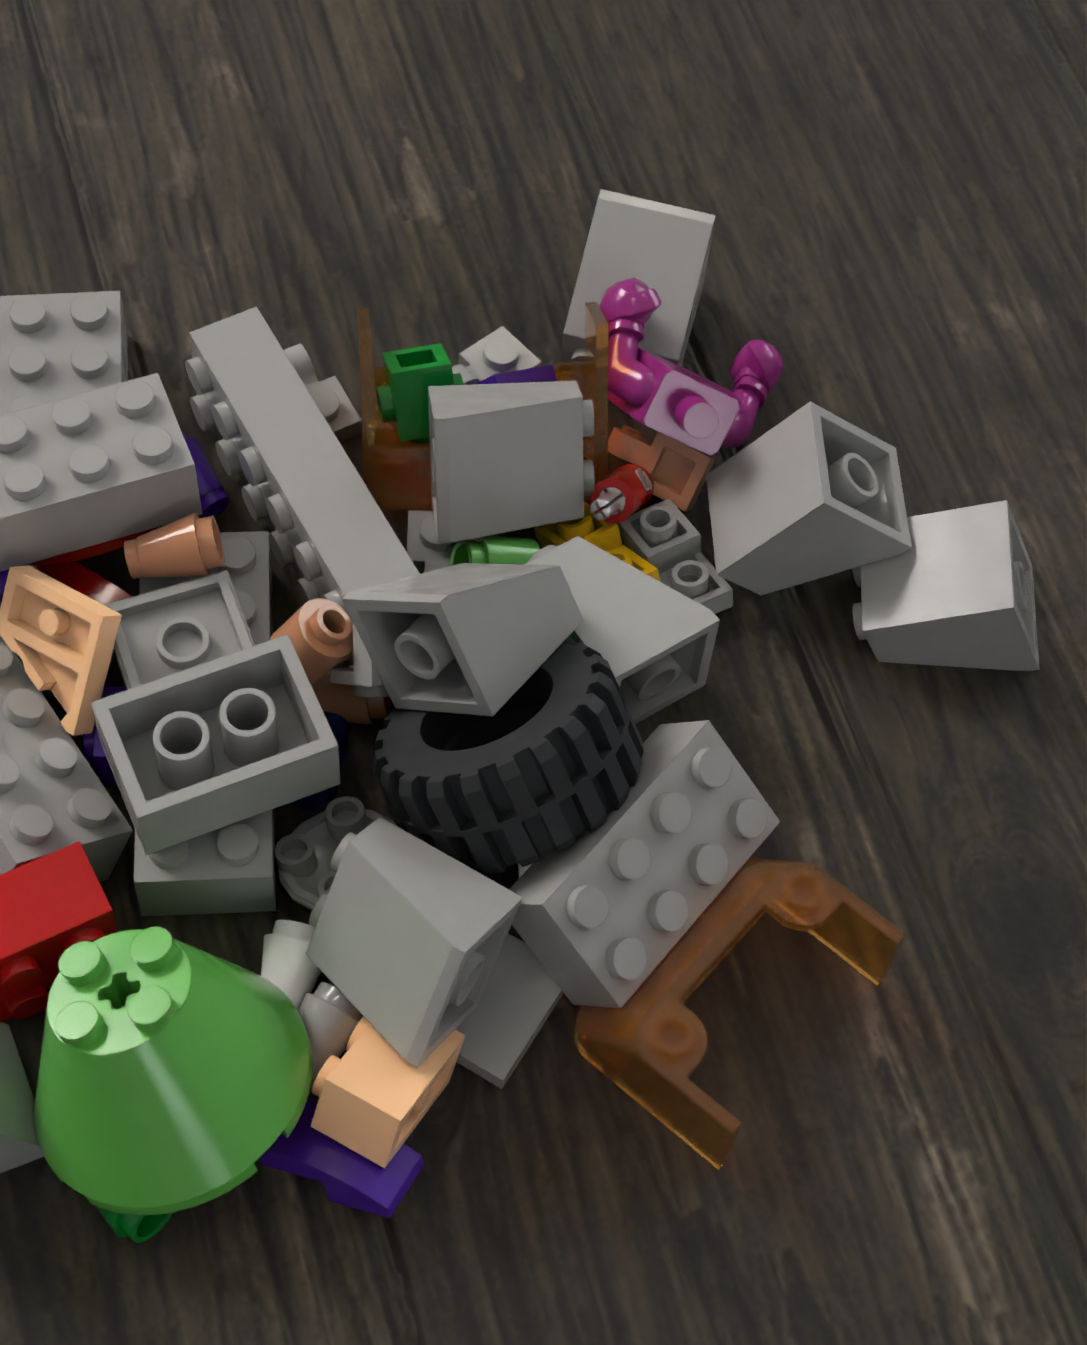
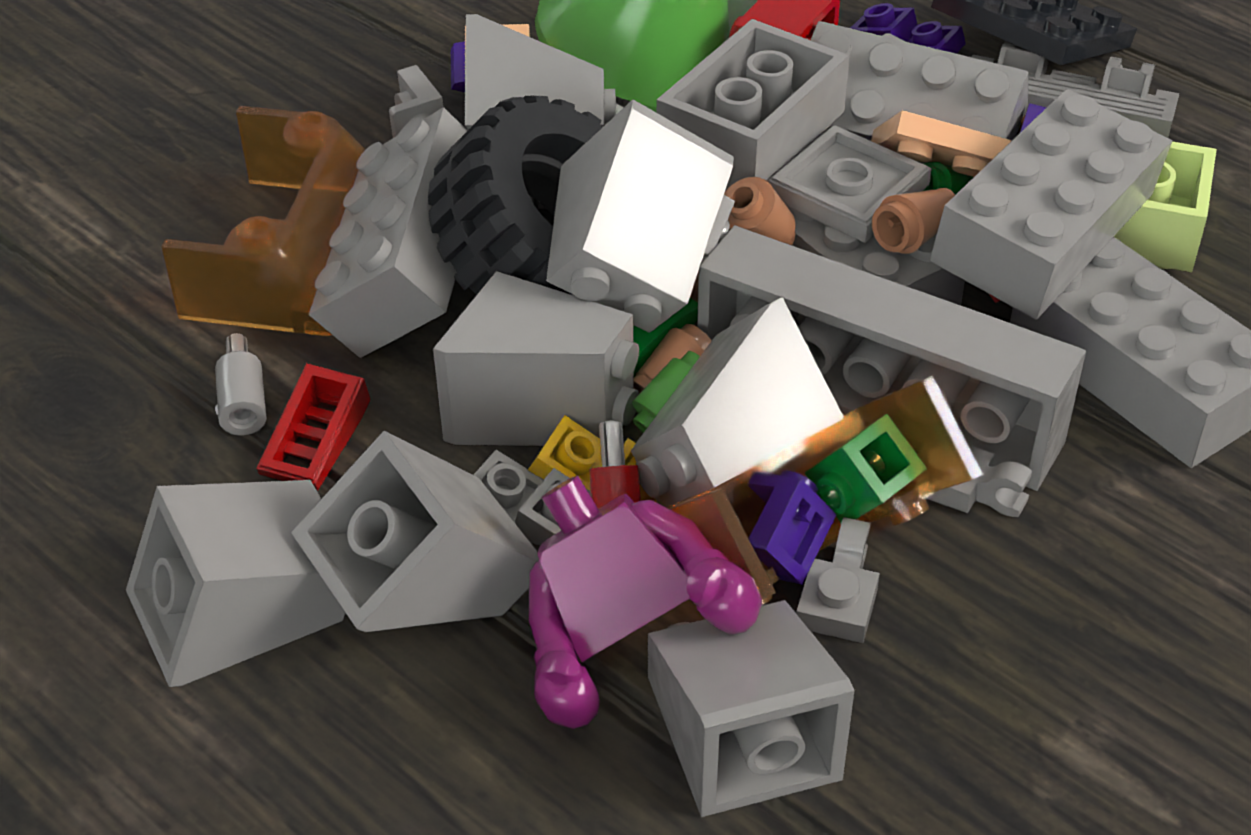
camera: 155 degrees right, 15 degrees down
none -> light grey piece [215,333,267,436]
none -> red slope [256,363,371,491]
none -> light grey bracket [389,65,443,138]

